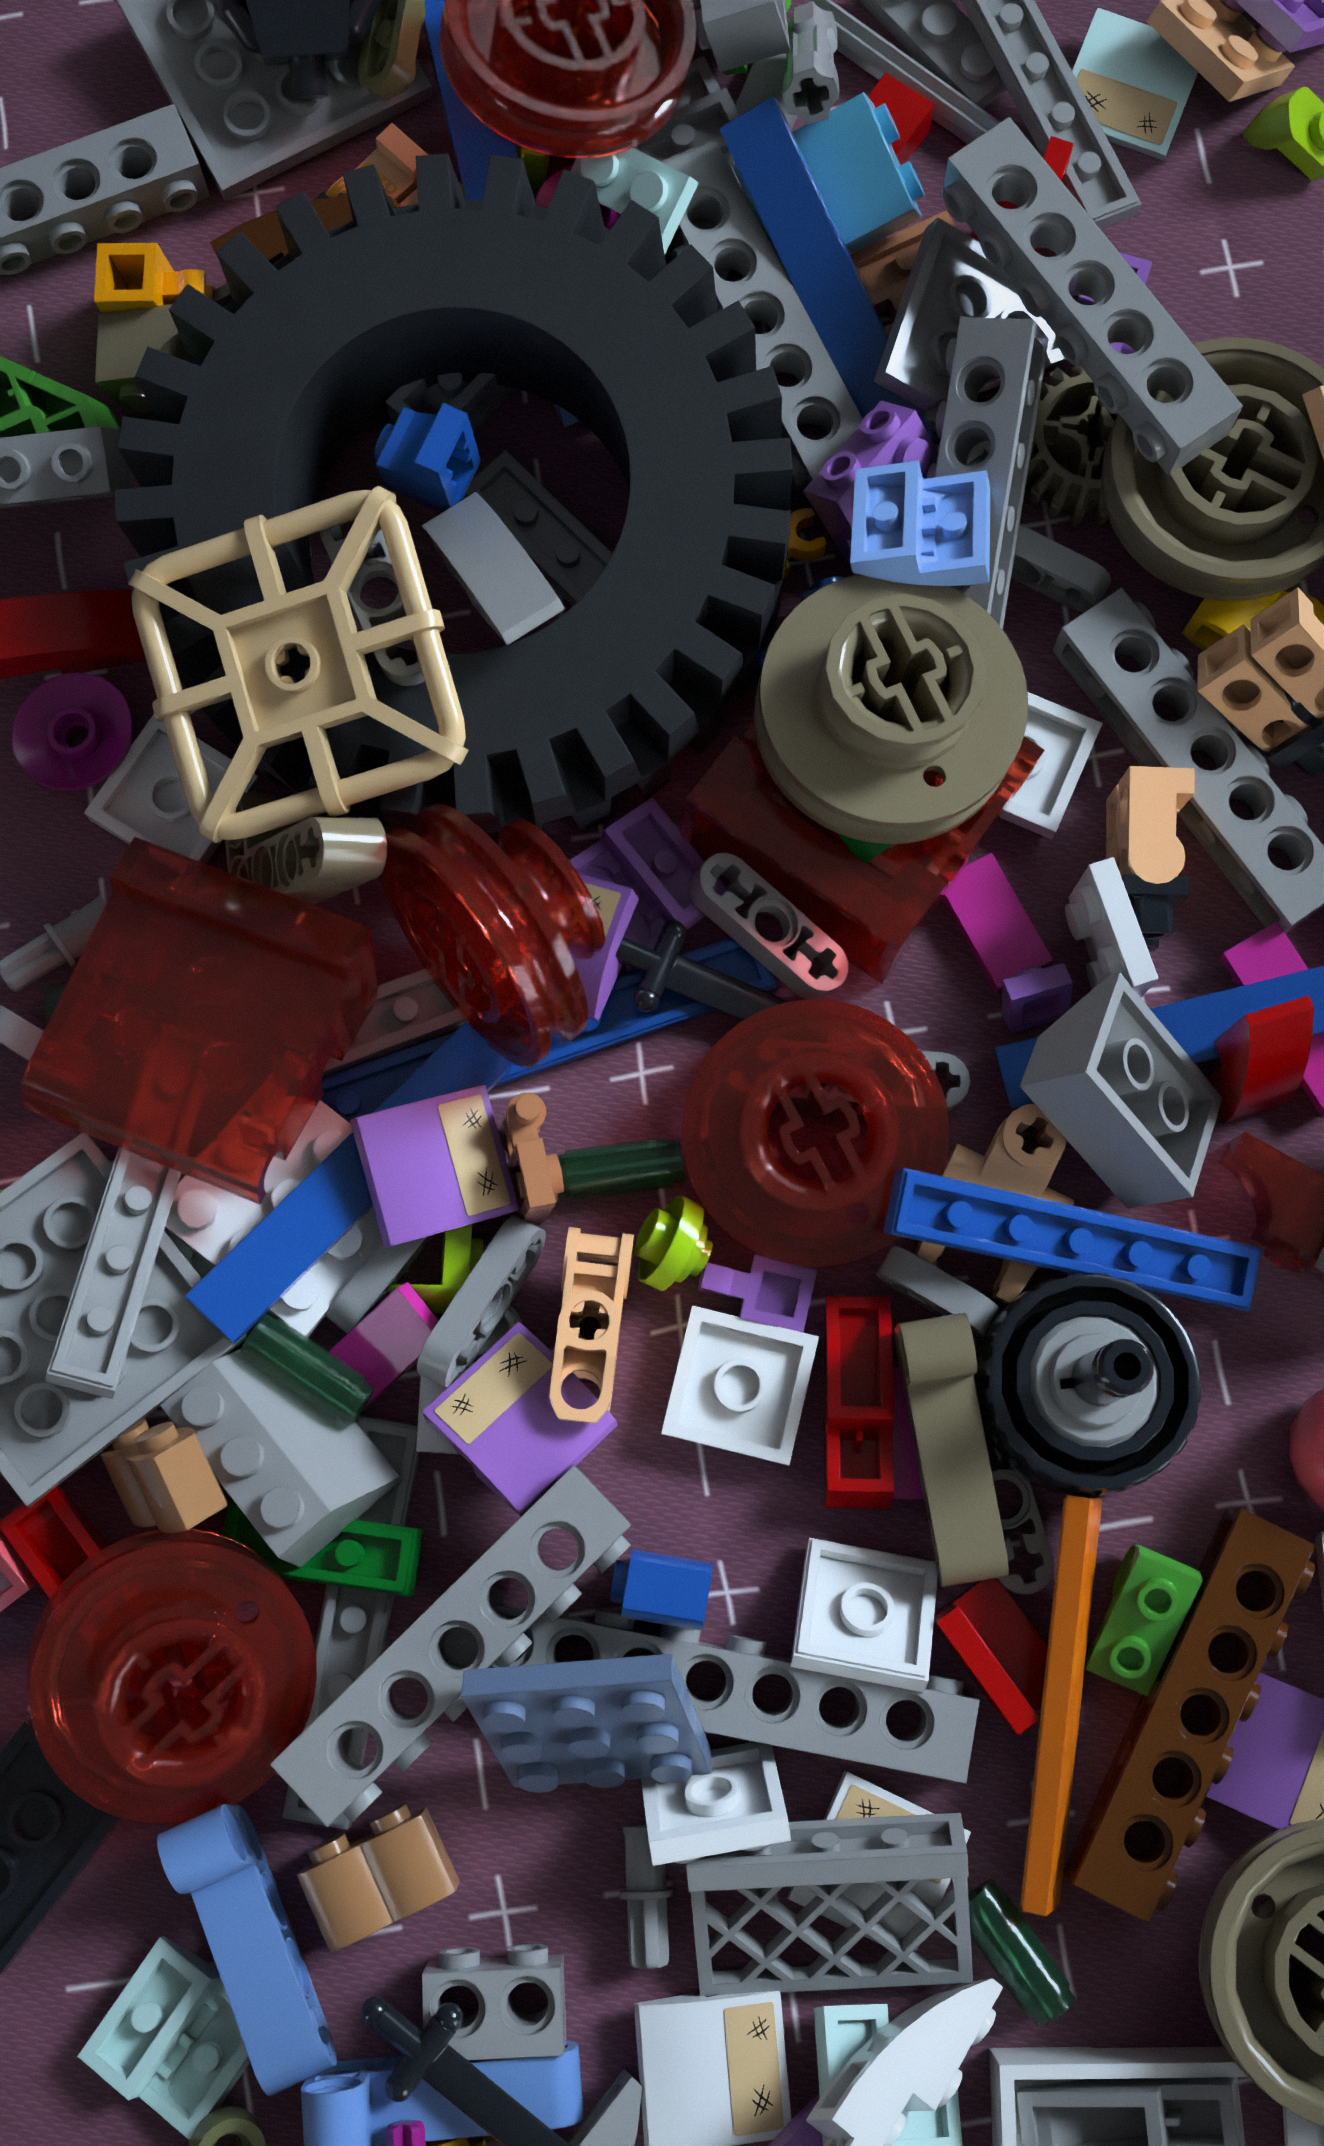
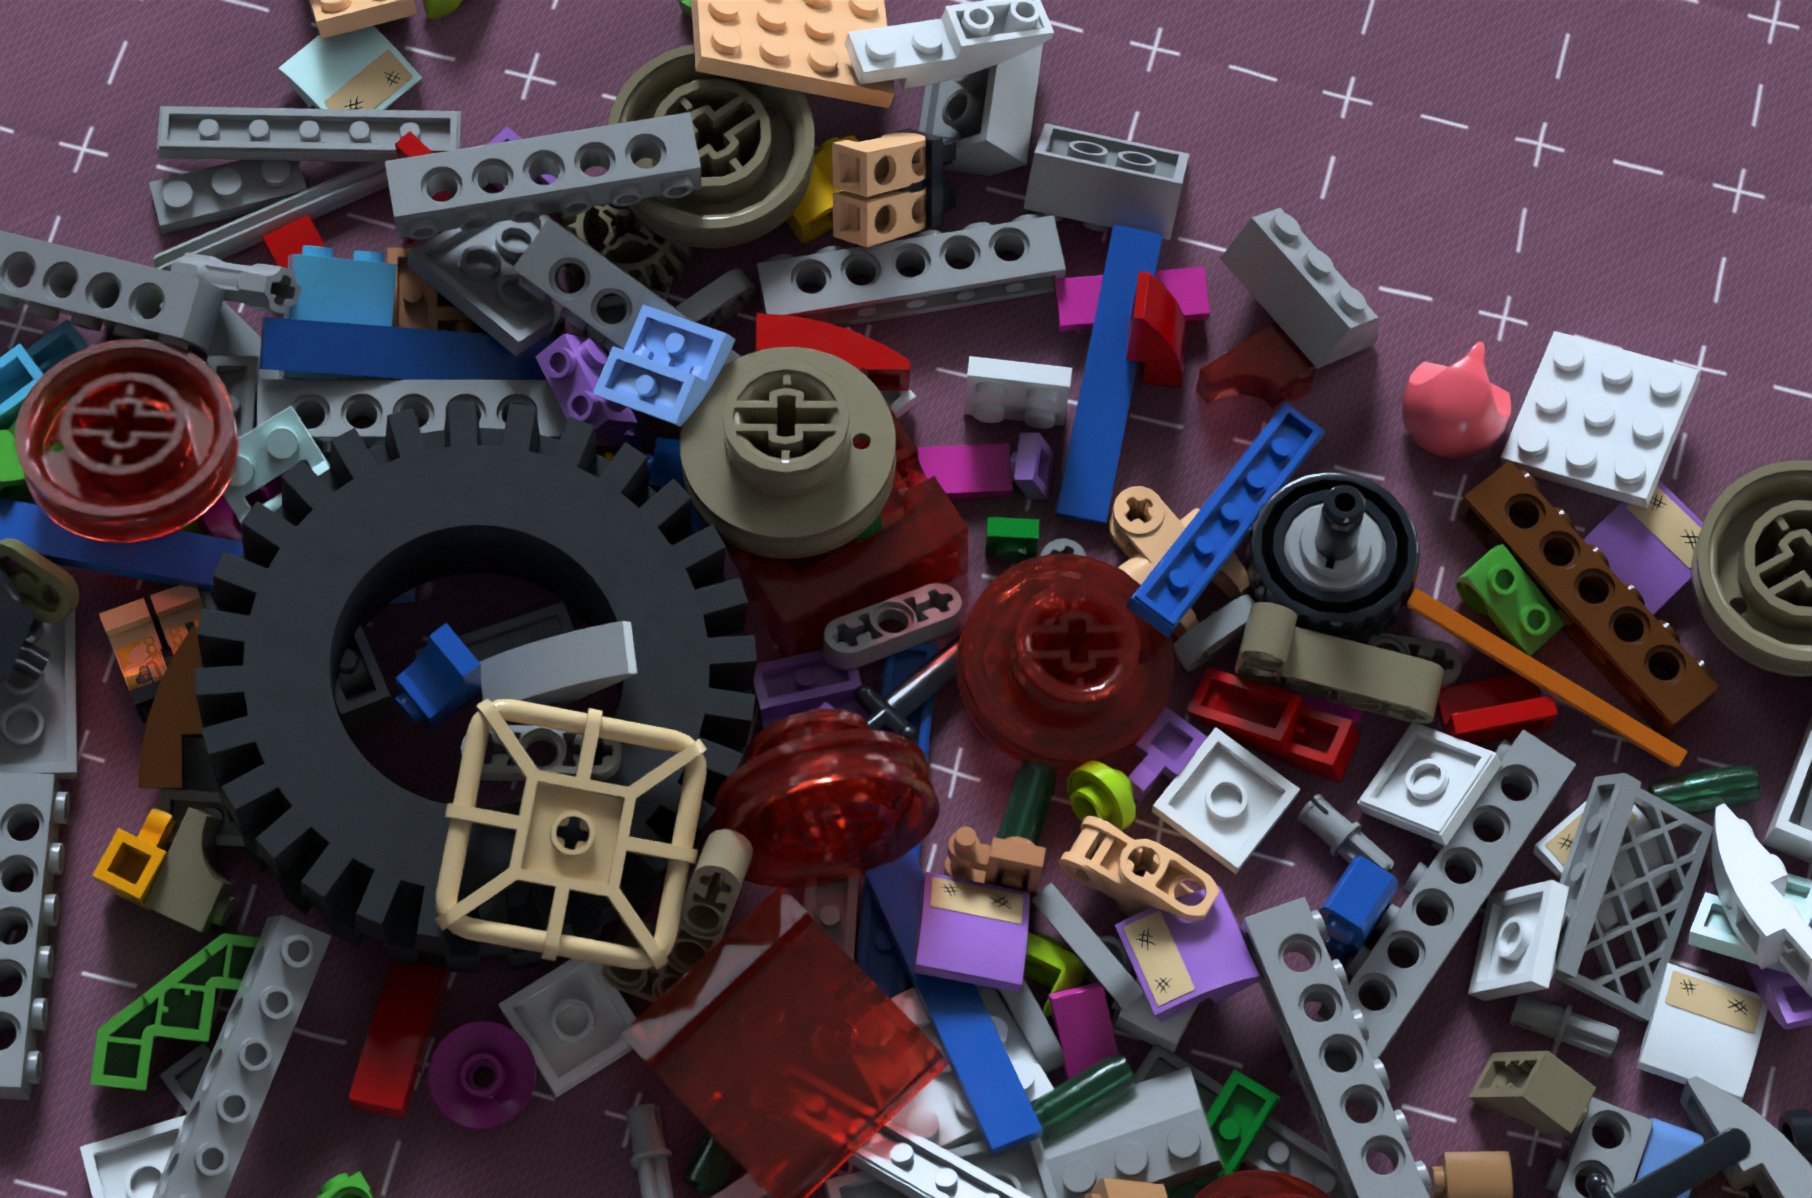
camera: 70 degrees left, 10 degrees down
sand blue plate [461,1654,711,1793] -> none
light grey slope [1020,972,1223,1208] -> none
light nougat hips [1106,766,1195,952] -> none
none -> red slope [756,313,910,391]
none -> green plate [985,517,1039,562]
none -> light grey axle [1297,794,1394,873]
none -> dark tan arch [1468,1051,1596,1134]

